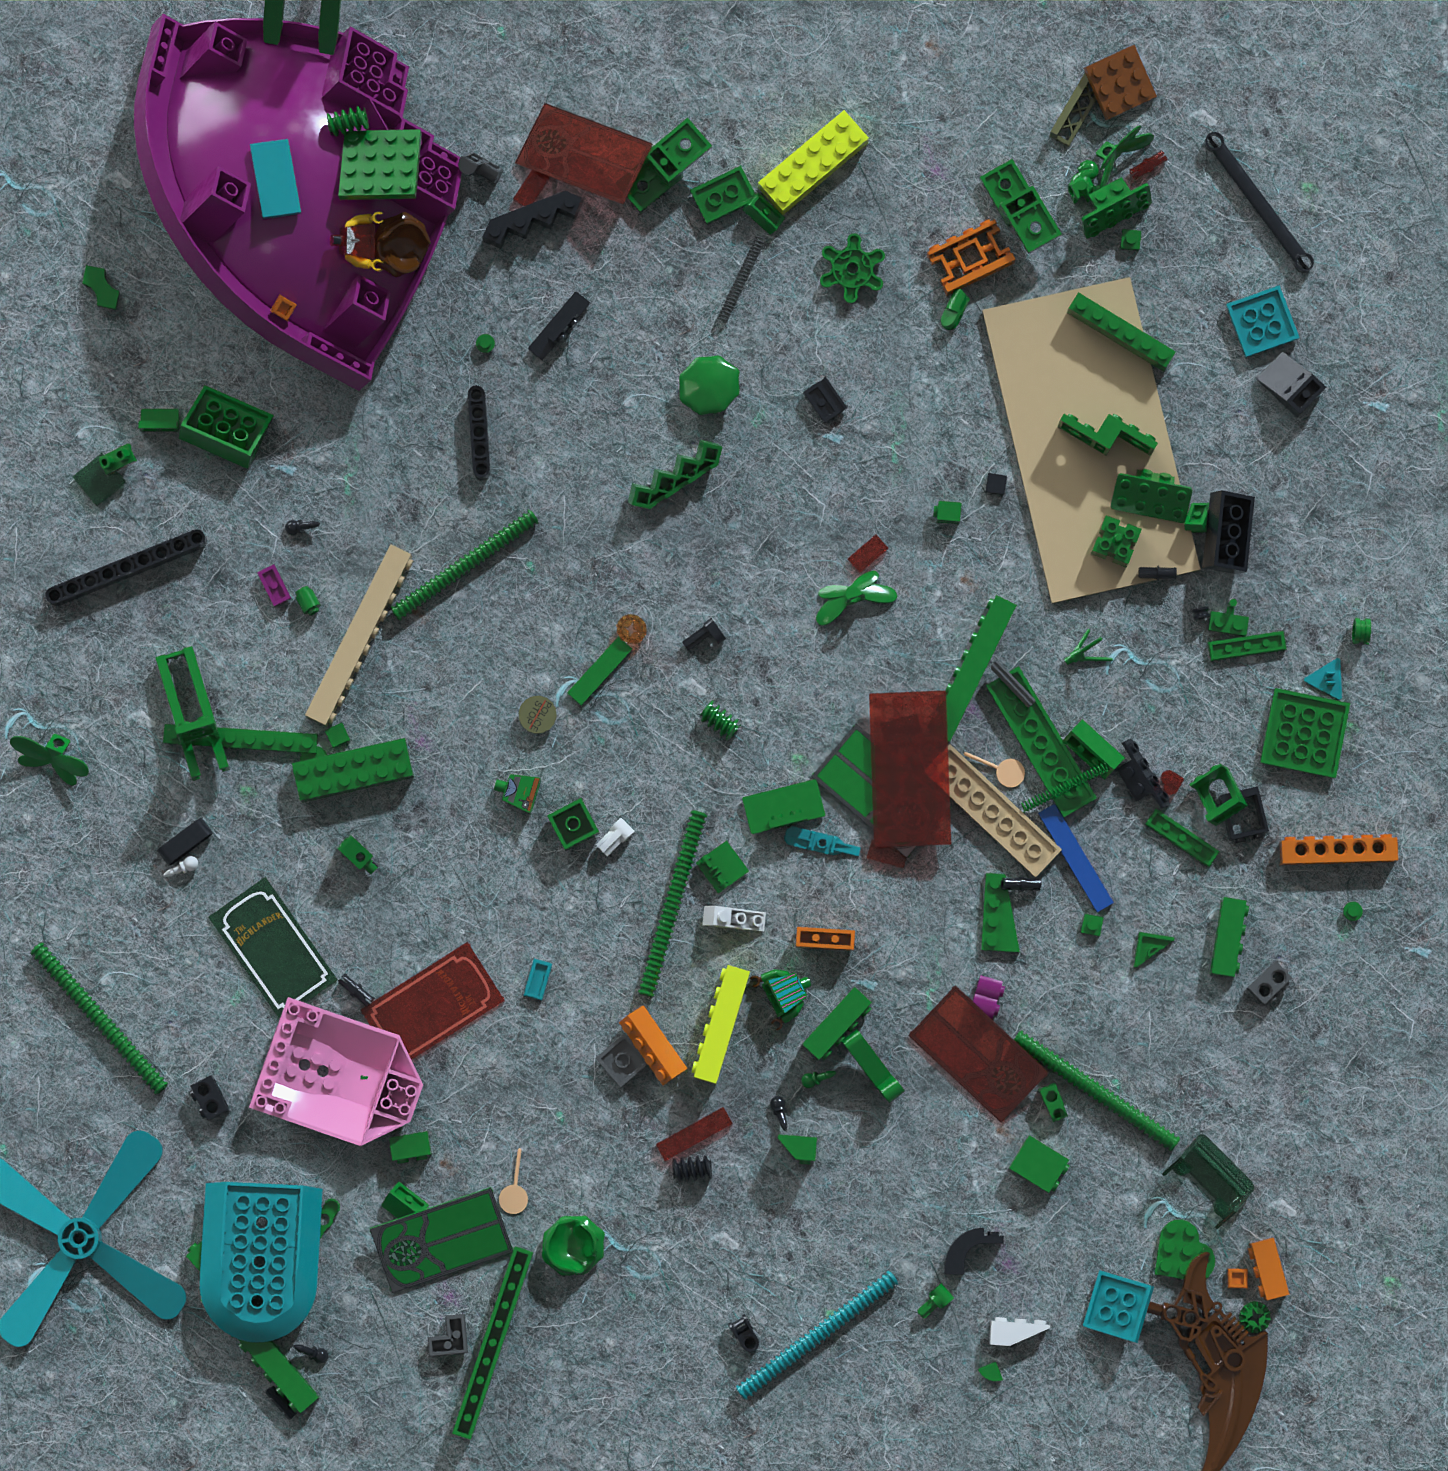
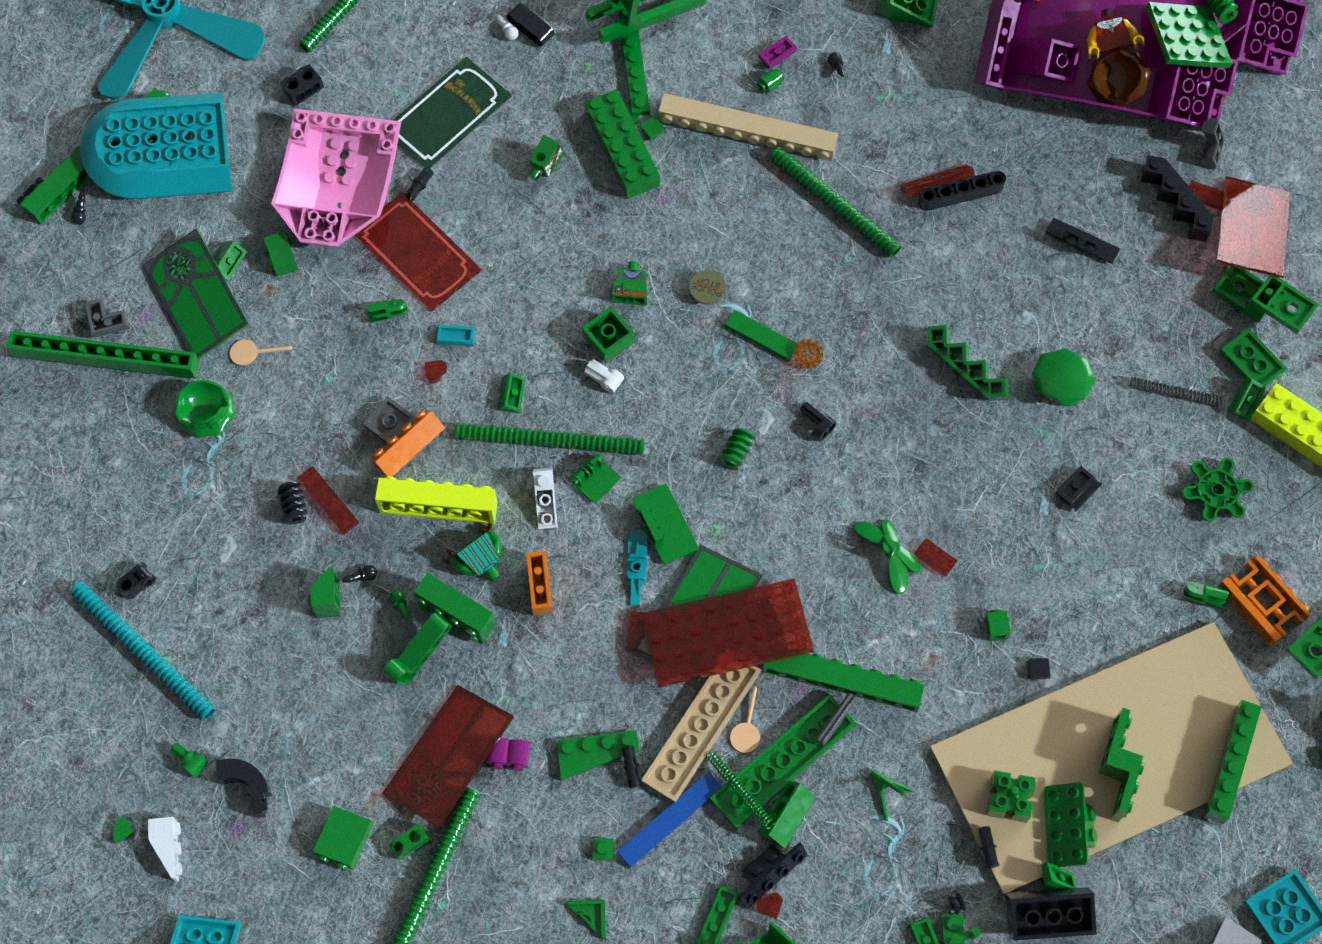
camera: 80 degrees right, 15 degrees down
green piece [320,1198,340,1238] -> none
green plate [476,334,495,353] -> none
none -> green arm [366,299,408,323]
none -> clear red tile [424,360,447,383]
none -> green slope [498,372,526,413]
none -> clear red tile [900,164,975,196]

